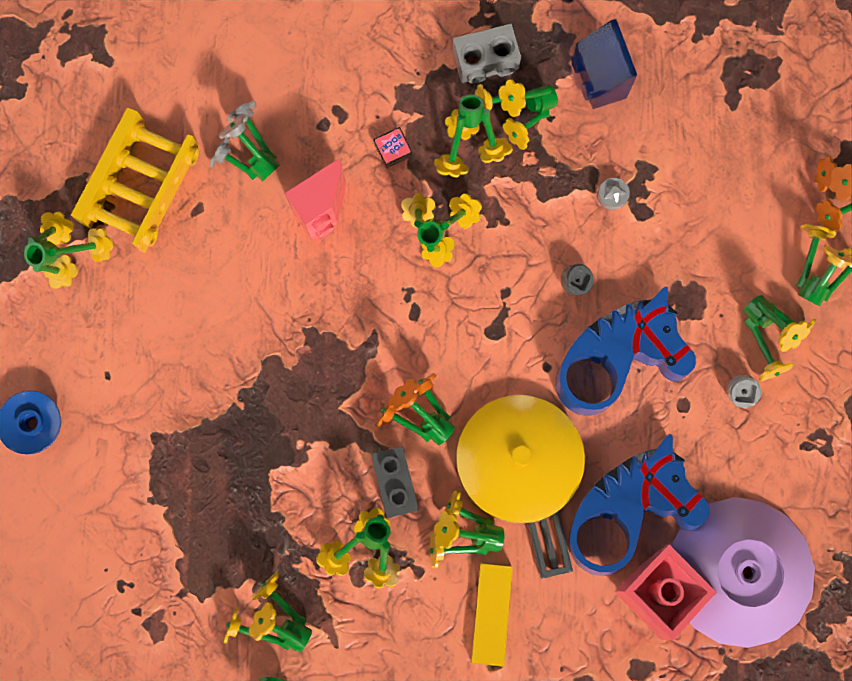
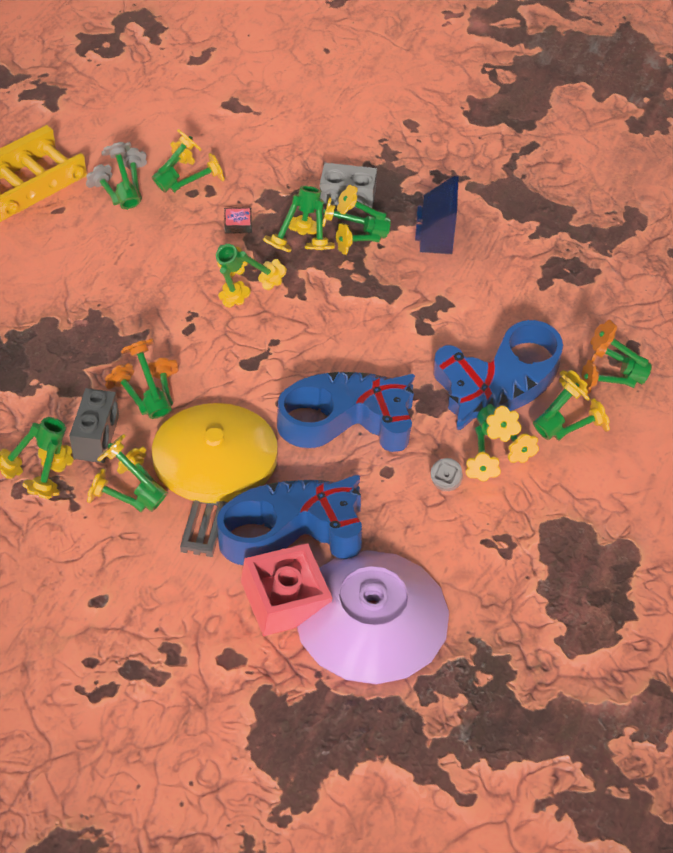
camera: 20 degrees right, 30 degrees down
coral slope [284,159,346,240] -> none
yellow tile [471,563,513,667] -> none
dark grey tile [561,264,593,295] -> none
light grey tile [597,178,630,210] -> none
none -> plant [151,129,225,193]
none -> blue animal [434,320,563,430]

